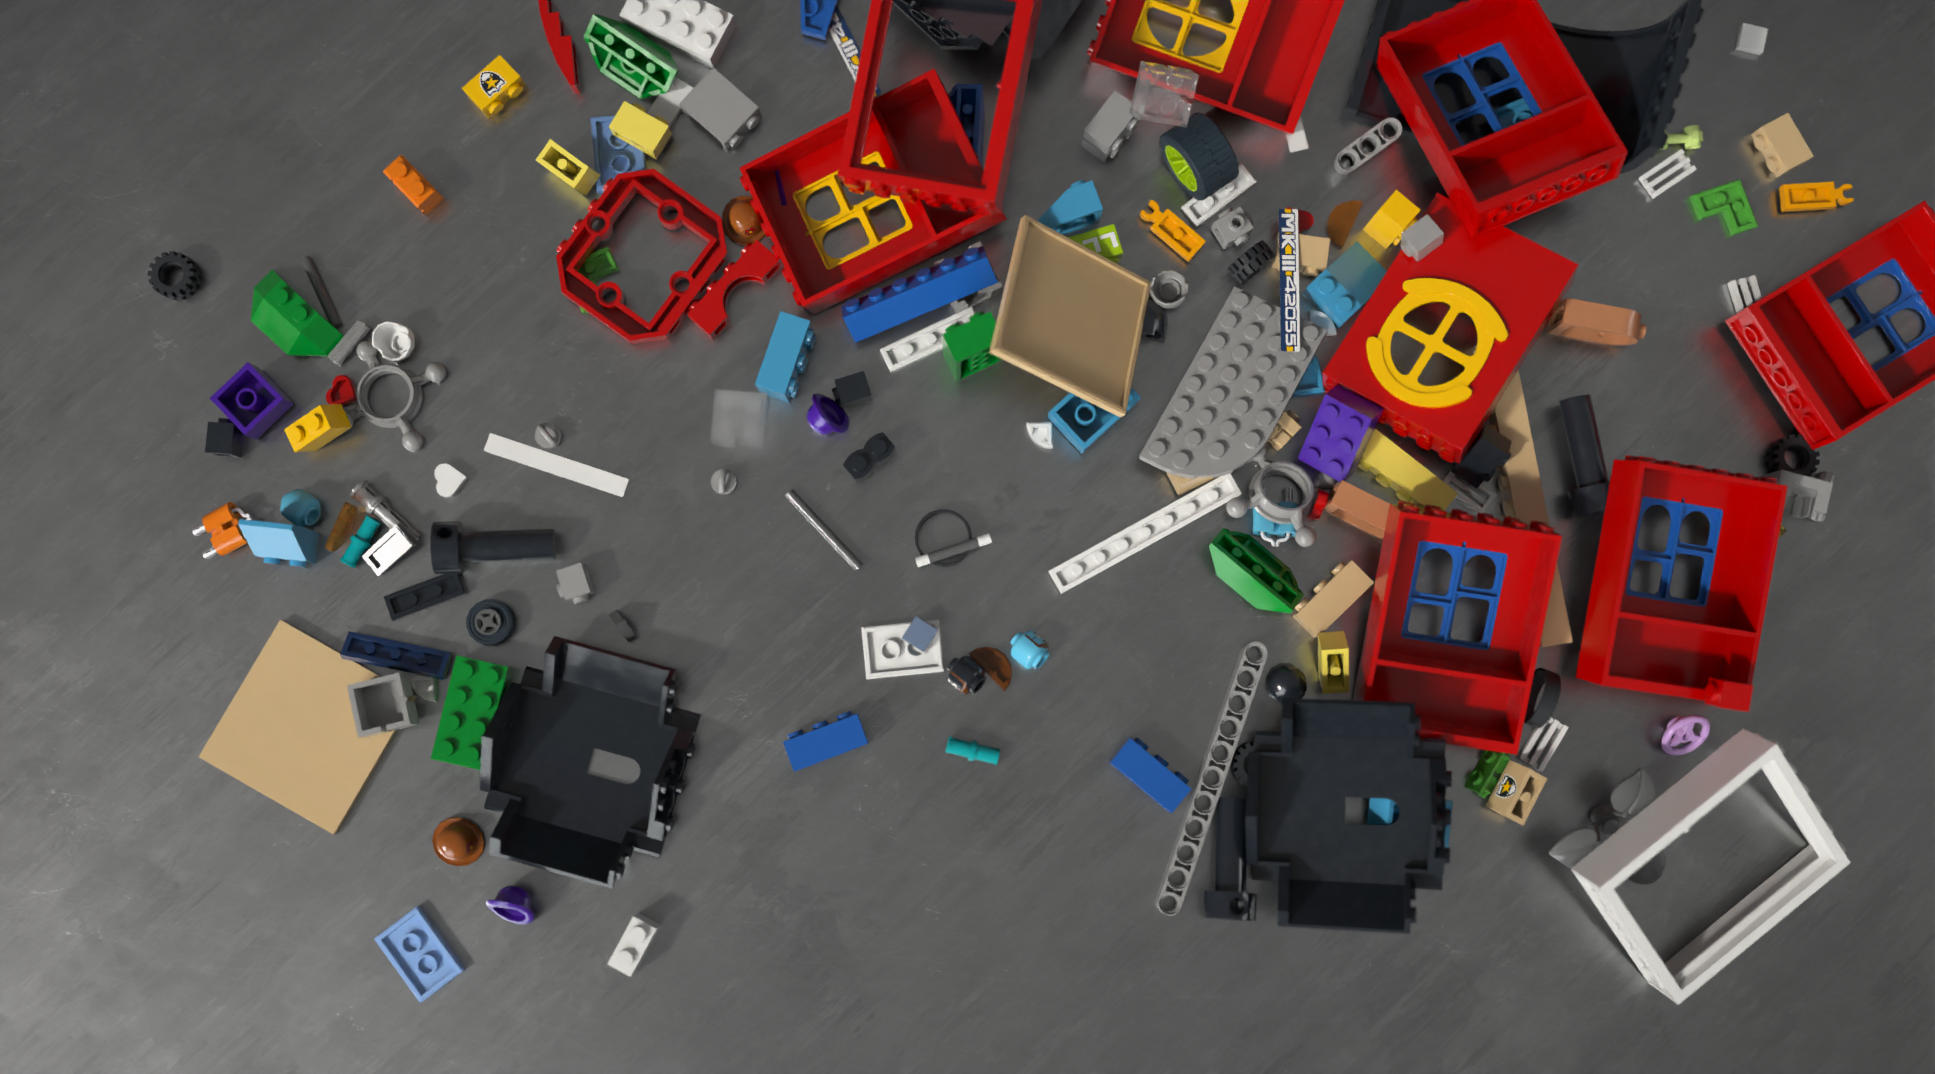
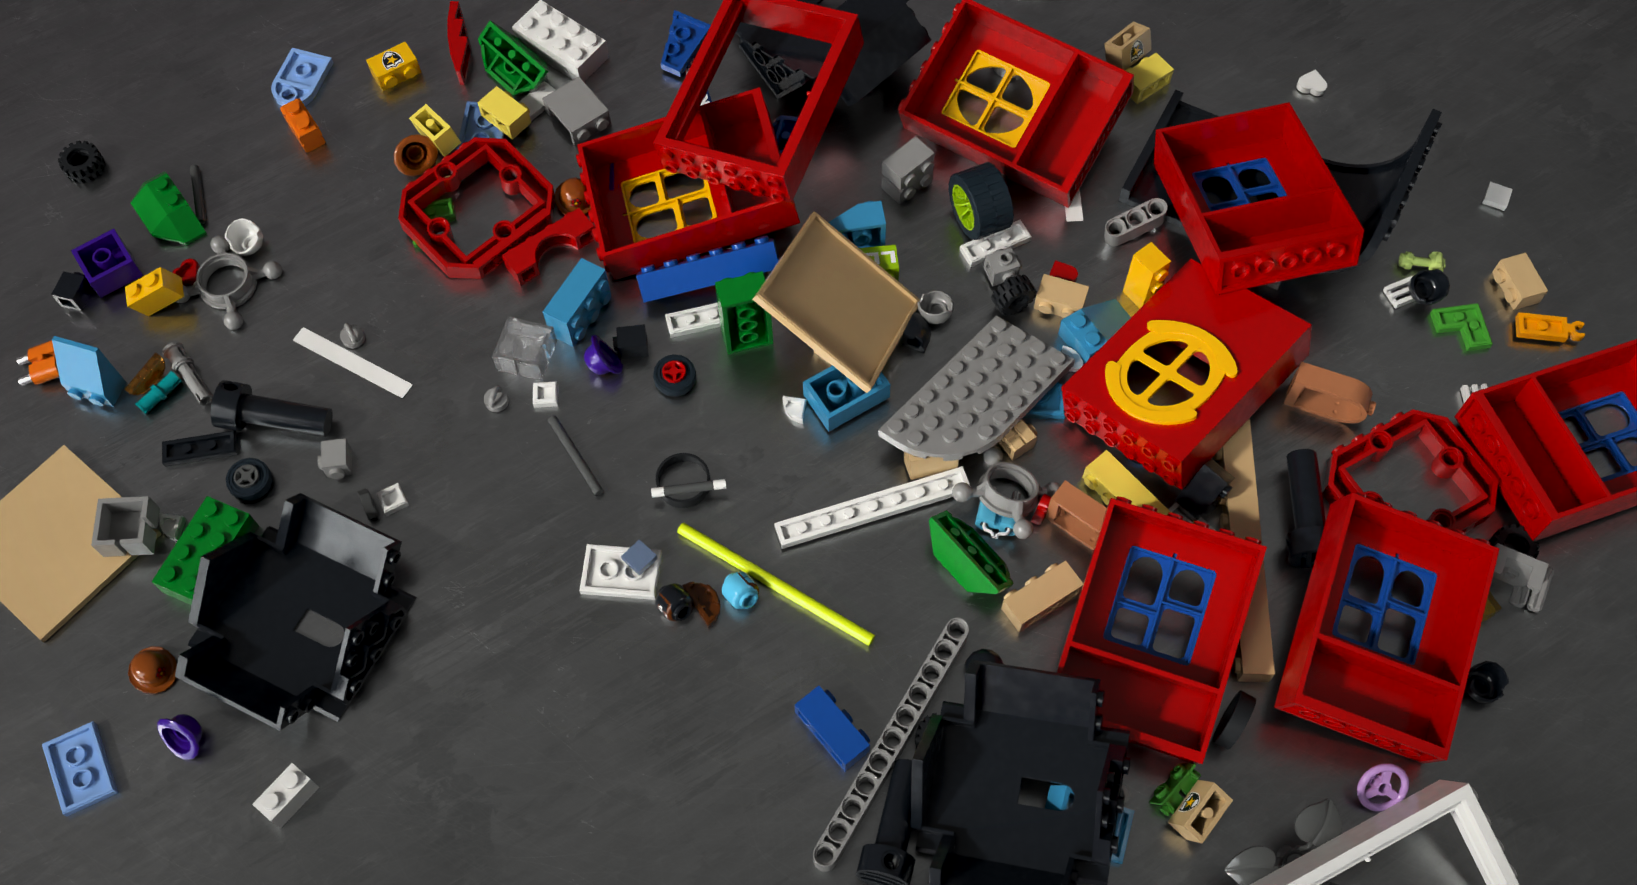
camera: 15 degrees right, 20 degrees down
medium azure head [280,489,321,527] -> none
light grey axle [328,319,370,365] -> none
dark blue plate [340,631,452,680] -> none
tile [362,523,417,576] -> none
white tile [434,464,468,498] -> none
blue brick [783,711,869,772] -> none
black brick [843,432,896,483] -> none
teal pin [945,736,1000,765] -> none
clear piece [1129,61,1199,127] -> none
light orange plate [1139,200,1206,262] -> none
sticker [1279,209,1300,352] -> none
dark purple brick [1298,384,1383,482] -> none
light yellow brick [1318,631,1349,694] -> none
clear orange tile [1326,200,1363,249] -> none
light grey brick [1400,215,1444,262] -> none
white tile [1517,718,1569,772] -> none
red brick [1705,677,1753,712] -> none
none -> light blue tile [271,48,334,106]
none -> white tile [375,483,409,516]
none -> dark orange hat [394,134,438,176]
none -> white tile [533,381,558,408]
none -> black wheel [653,354,696,397]
none -> neon yellow piece [677,522,876,646]
none -> red panel [1322,409,1498,559]
none -> black hair [1408,269,1450,305]
none -> black hair [1465,661,1509,704]

